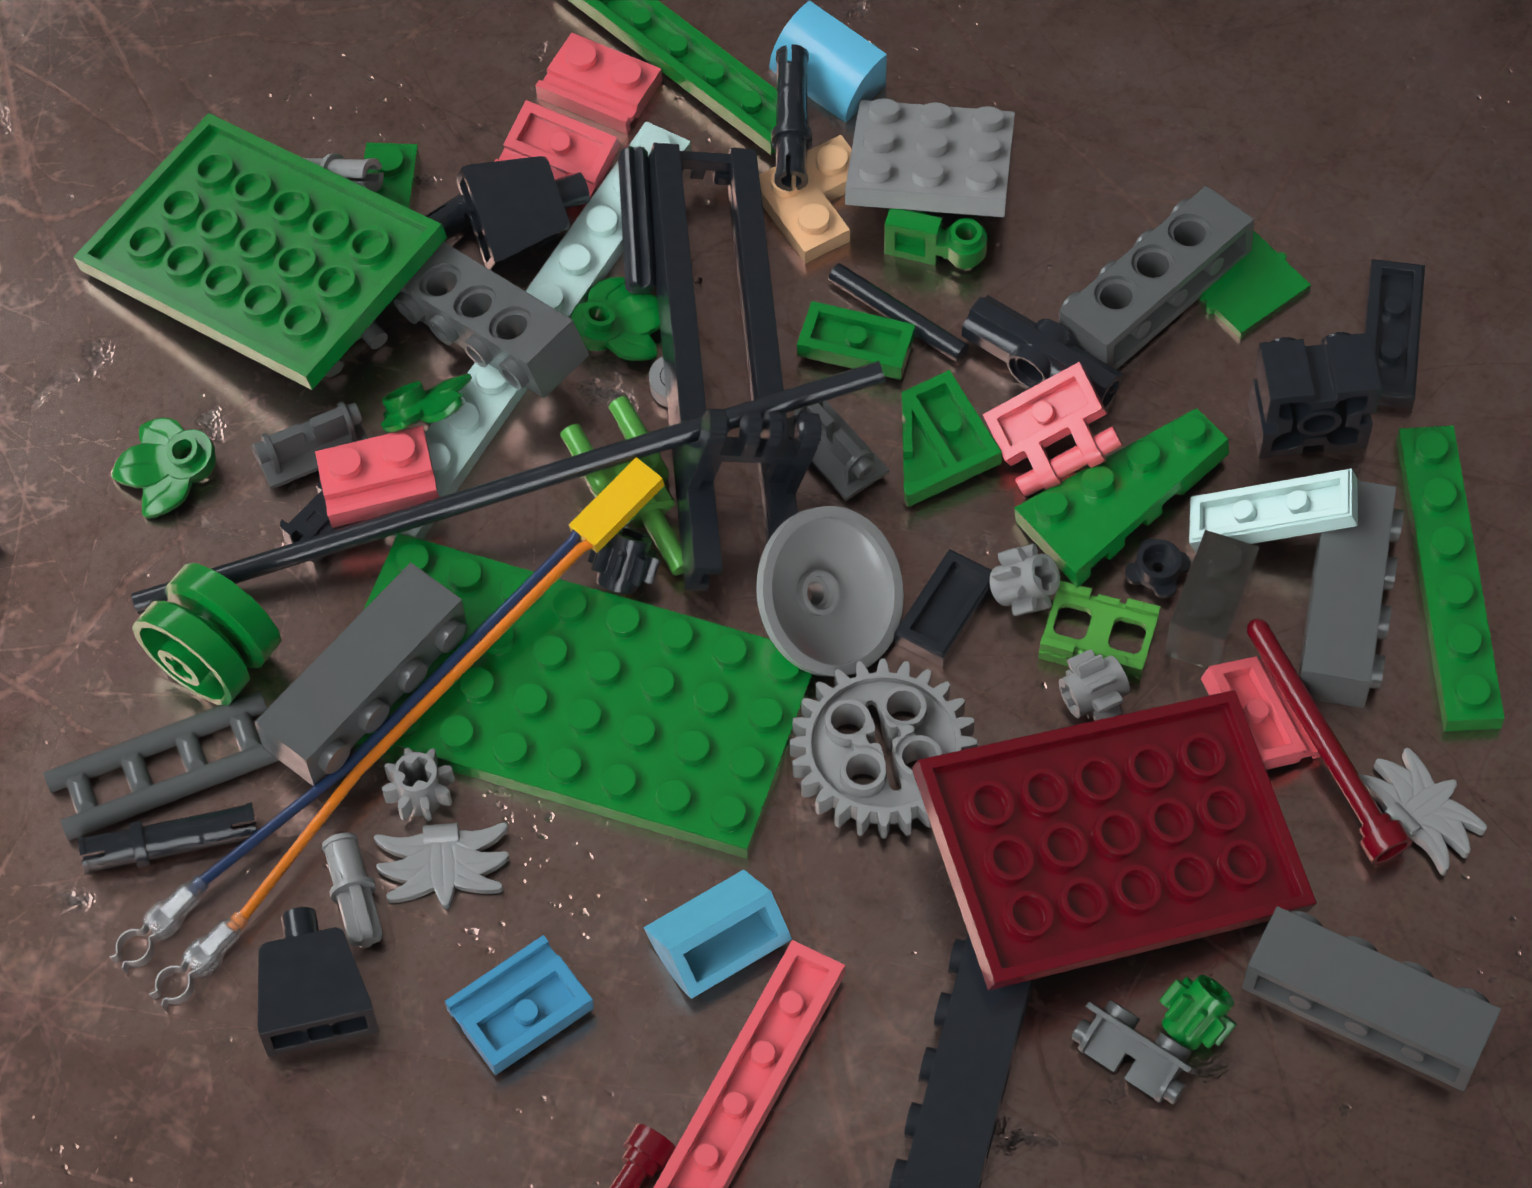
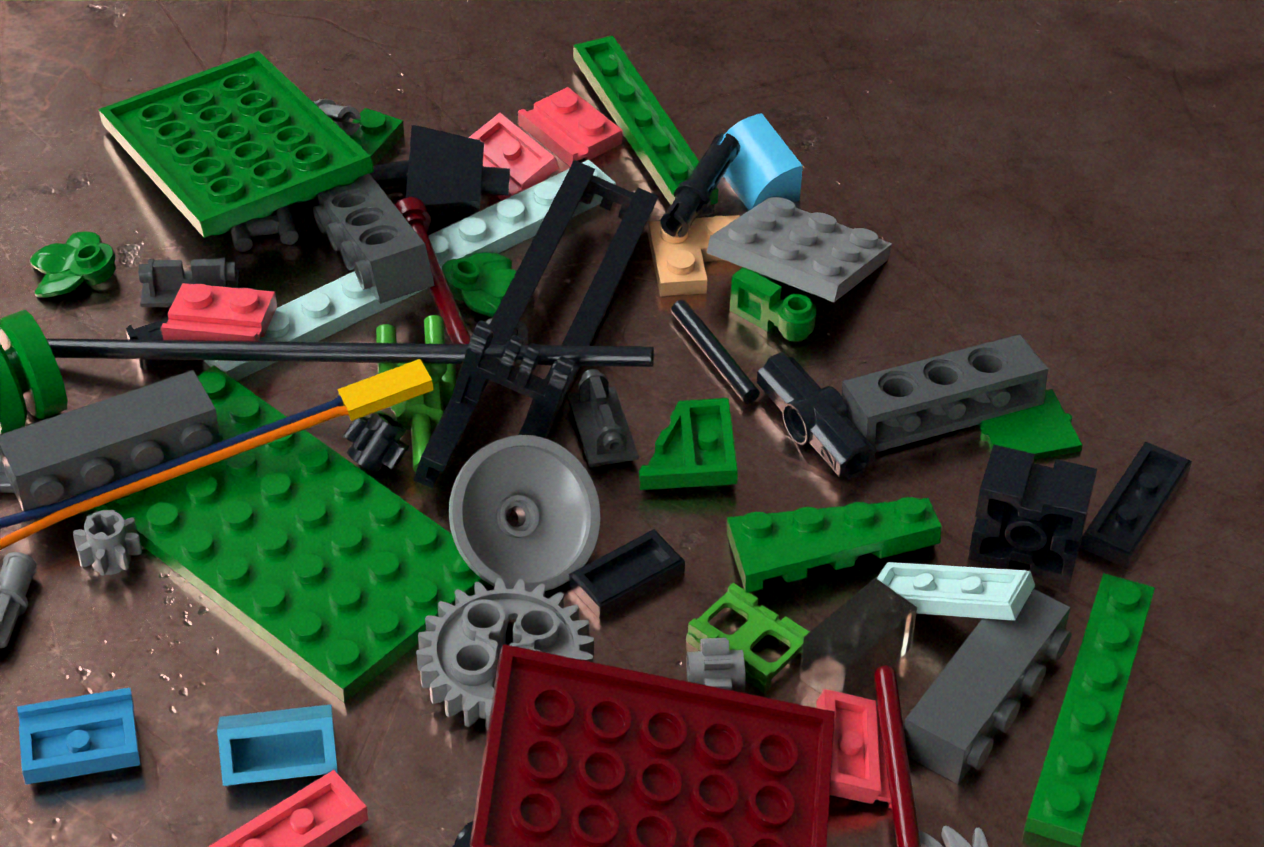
camera: 20 degrees right, 15 degrees down
light grey piece [374,822,510,909] -> none
green plate [381,374,472,433] -> none
black axle [618,146,656,295] -> none
green plate [797,301,915,380] -> none
coral plate [983,362,1123,498] -> none
light grey gear [990,544,1060,616] -> none
black plate [1125,539,1191,598] -> none
none -> dark red piece [395,197,471,344]

